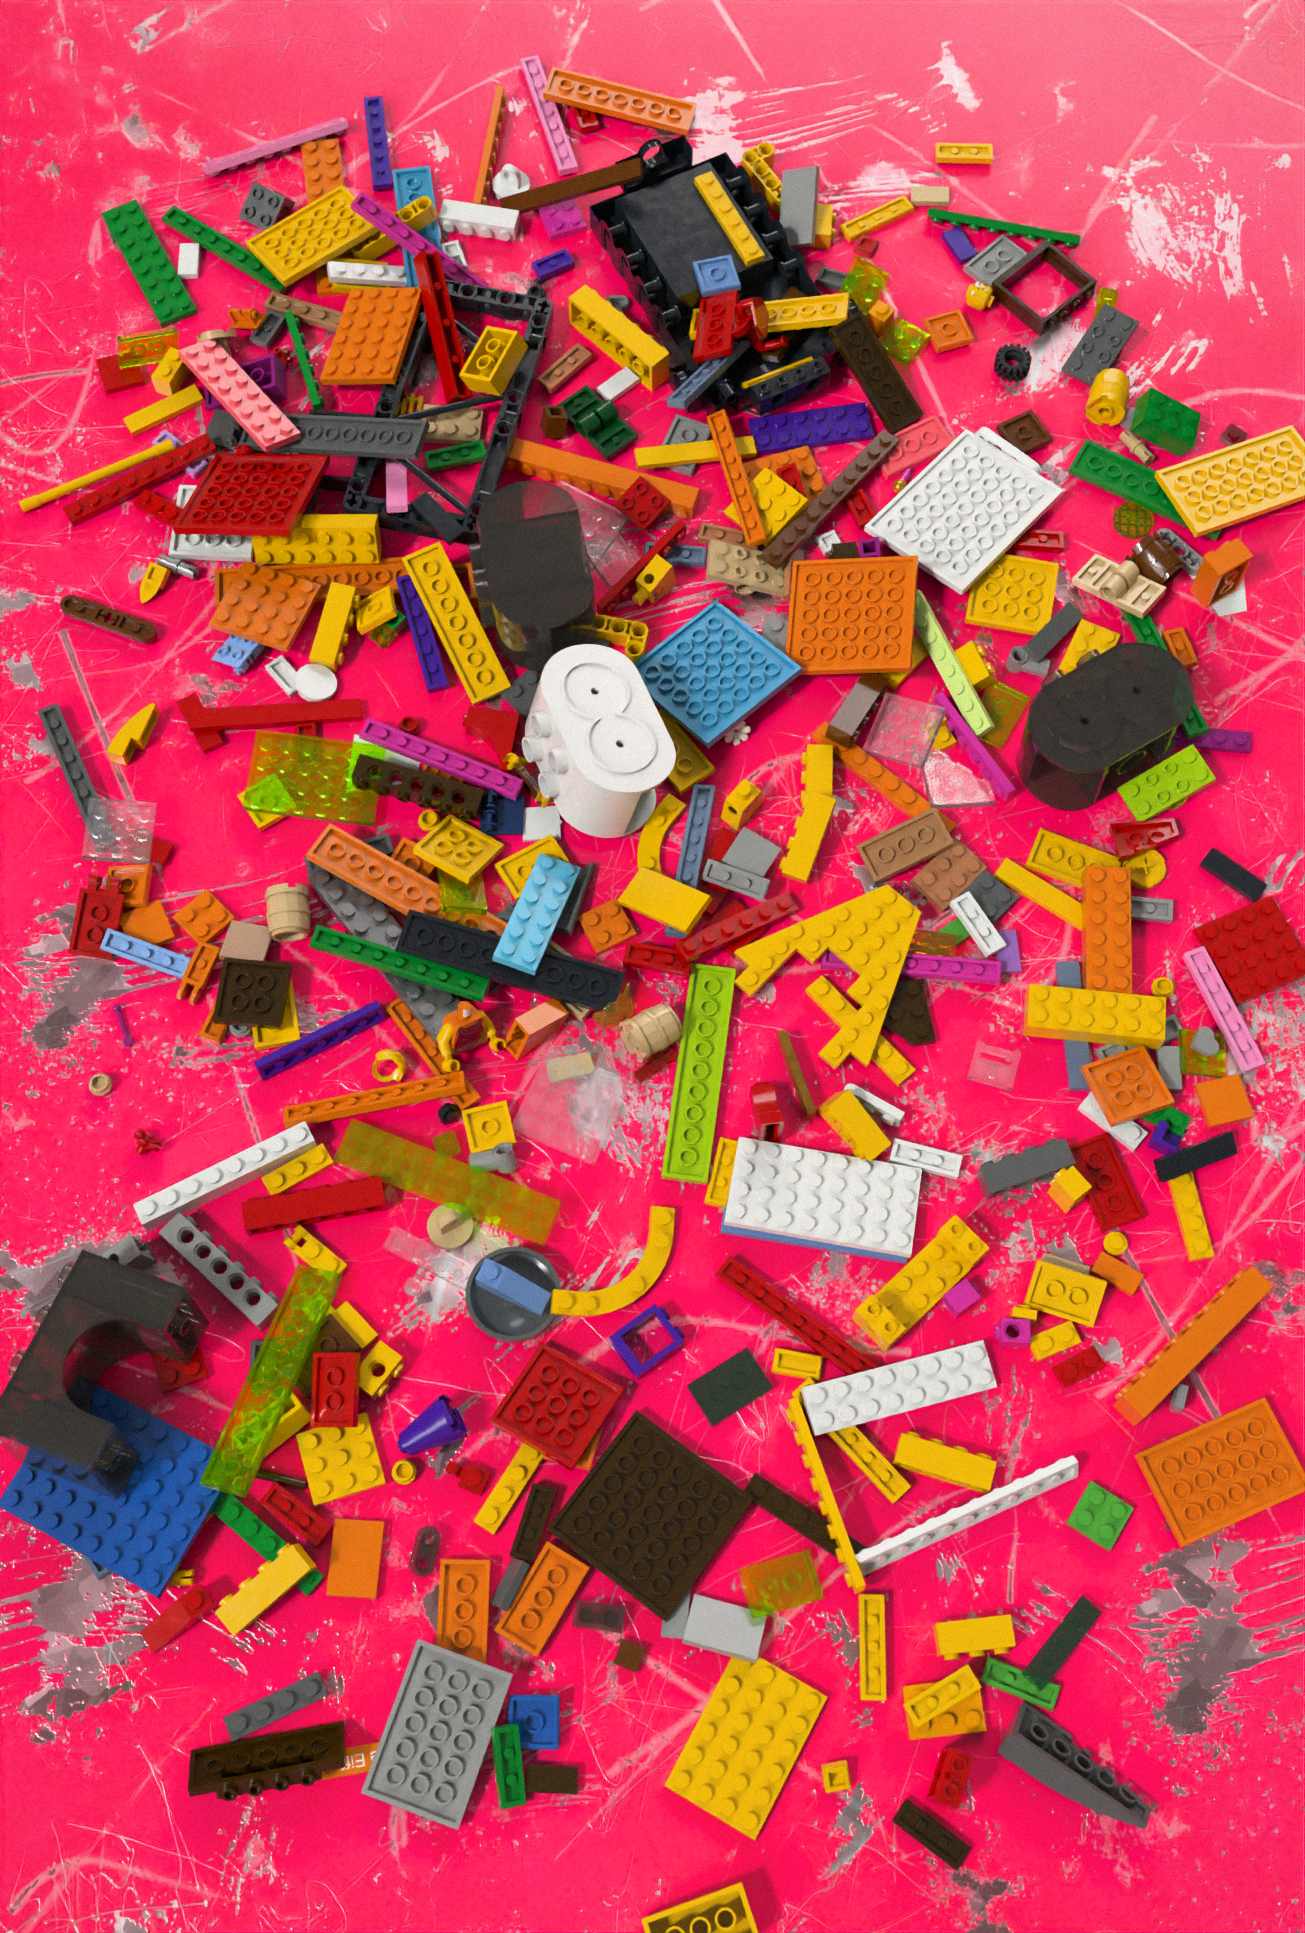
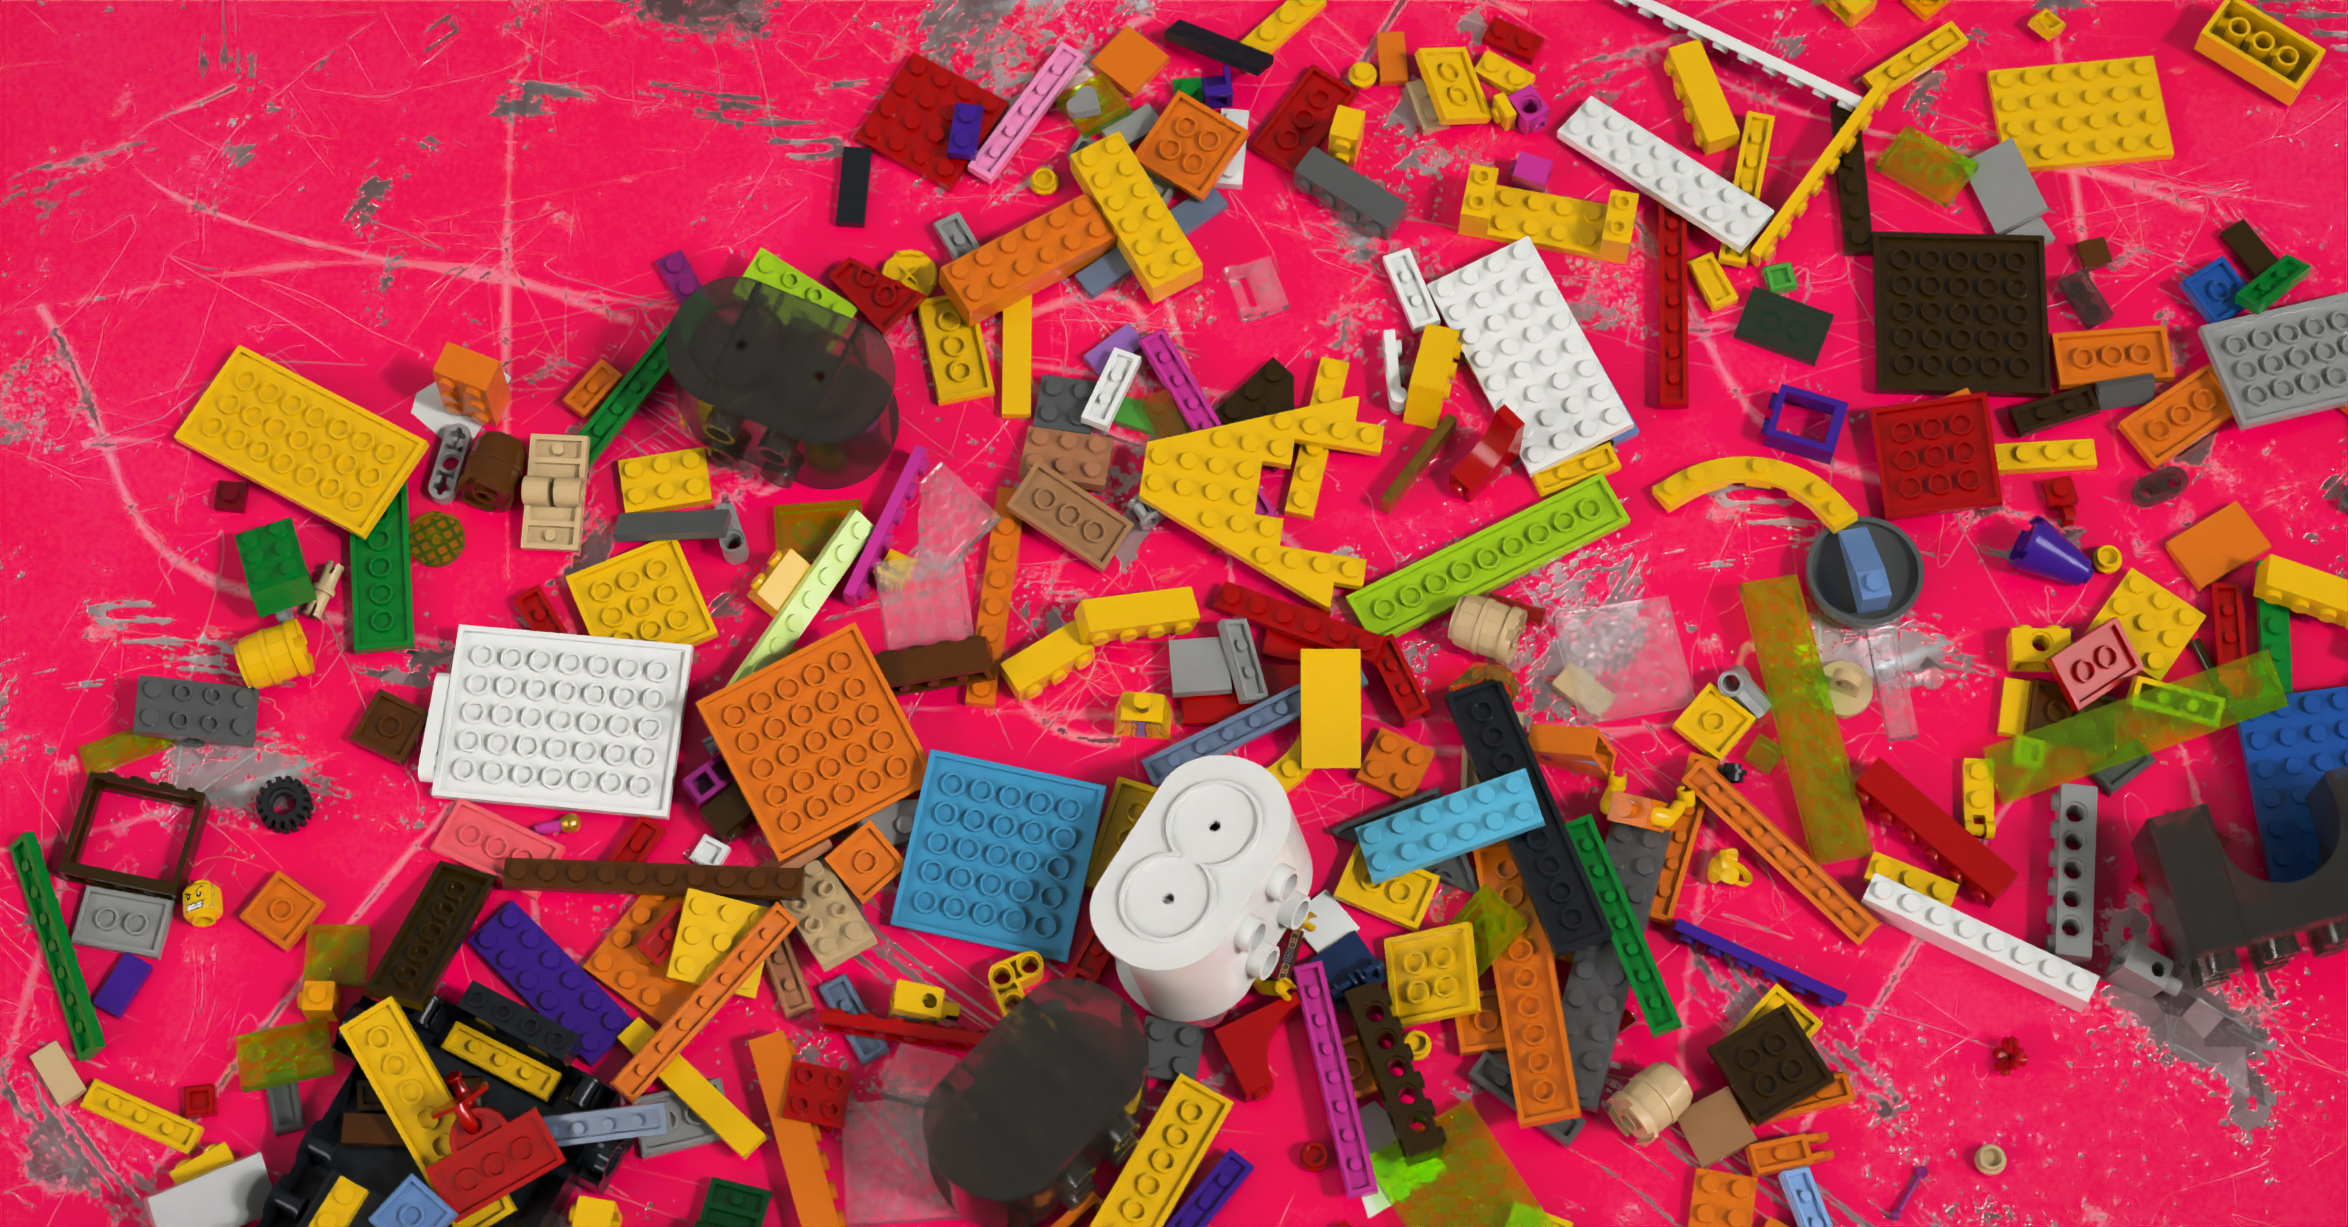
camera: 125 degrees left, 0 degrees up
none -> orange tile [823,819,905,904]
none -> dark purple plate [947,103,984,161]
none -> bright green tile [1762,262,1798,296]

